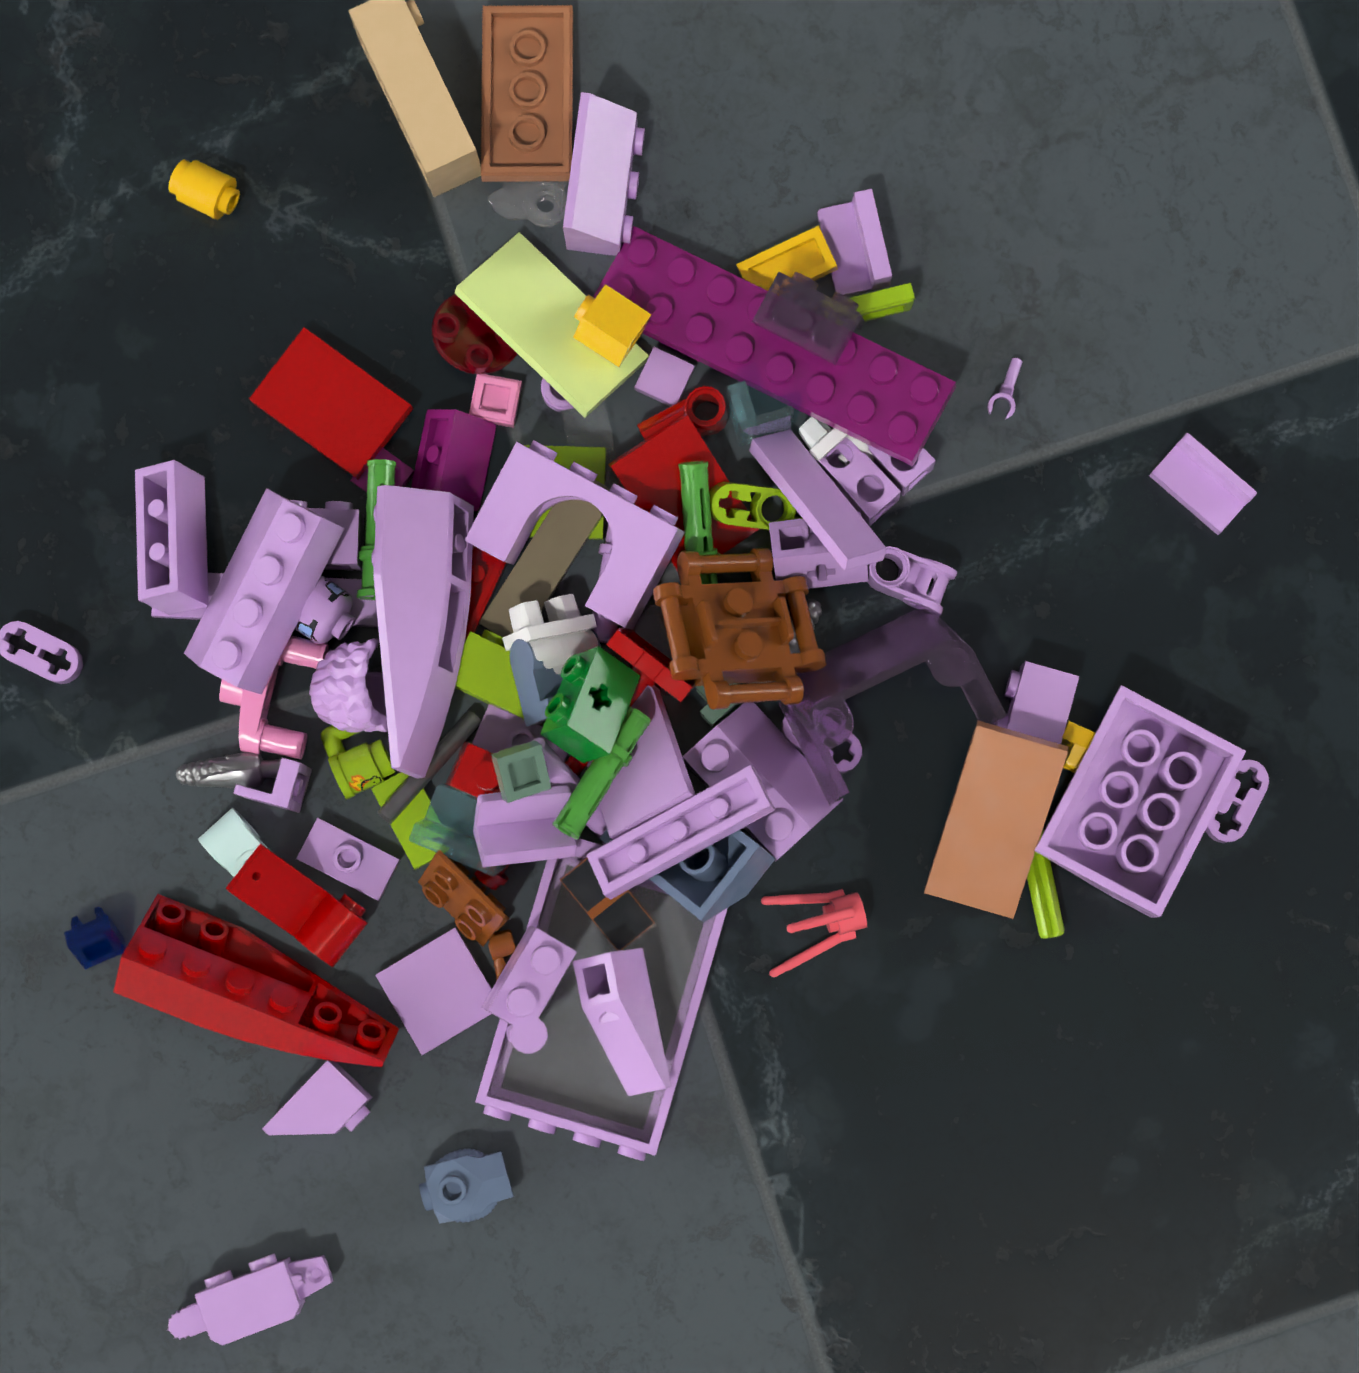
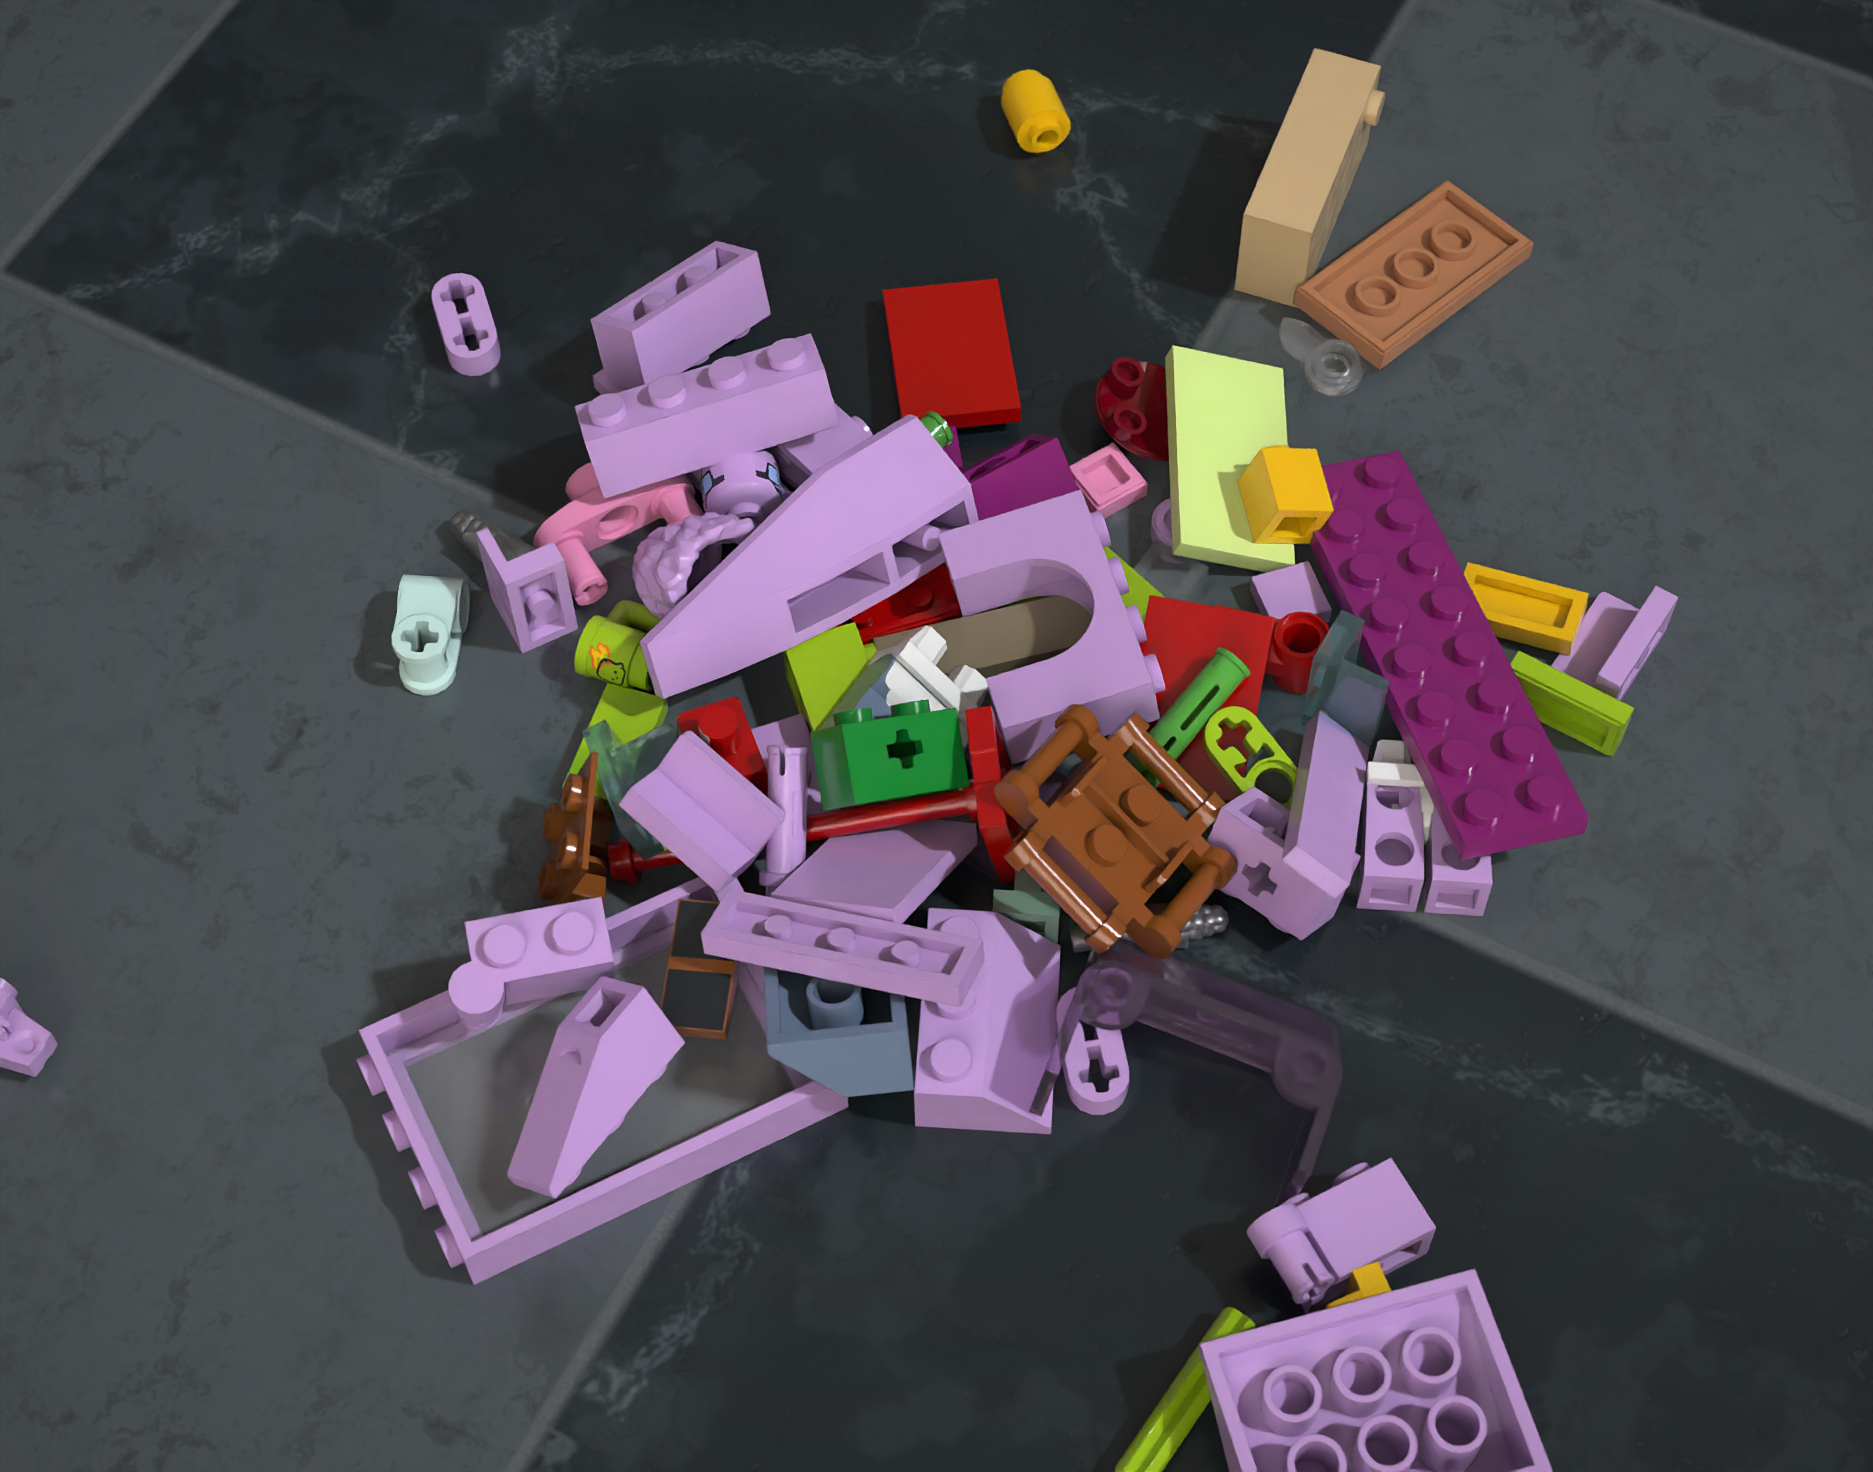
camera: 45 degrees right, 25 degrees down
clear blue tile [64,907,126,969] -> none
red wedge [113,894,399,1067] -> none
red door [225,843,368,967] -> none
lavender slope [262,1060,373,1135] -> none
lavender plate [296,818,401,901] -> none
lavender tile [375,927,492,1055] -> none
flat silver bar [377,710,481,824] -> none
sand blue hand [419,1148,514,1224] -> none
sand green tile [491,740,552,803] -> none
bright green pin [552,706,651,840] -> none
lavender slope [563,92,645,256] -> none
clear purple bracket [752,272,865,366] -> none
coral plant [761,889,867,978] -> none
lavender piece [867,546,957,615] -> none
nougat tile [924,720,1068,919] -> none
lavender hand [987,358,1023,420] -> none
lavender panel [1149,433,1257,535] -> none

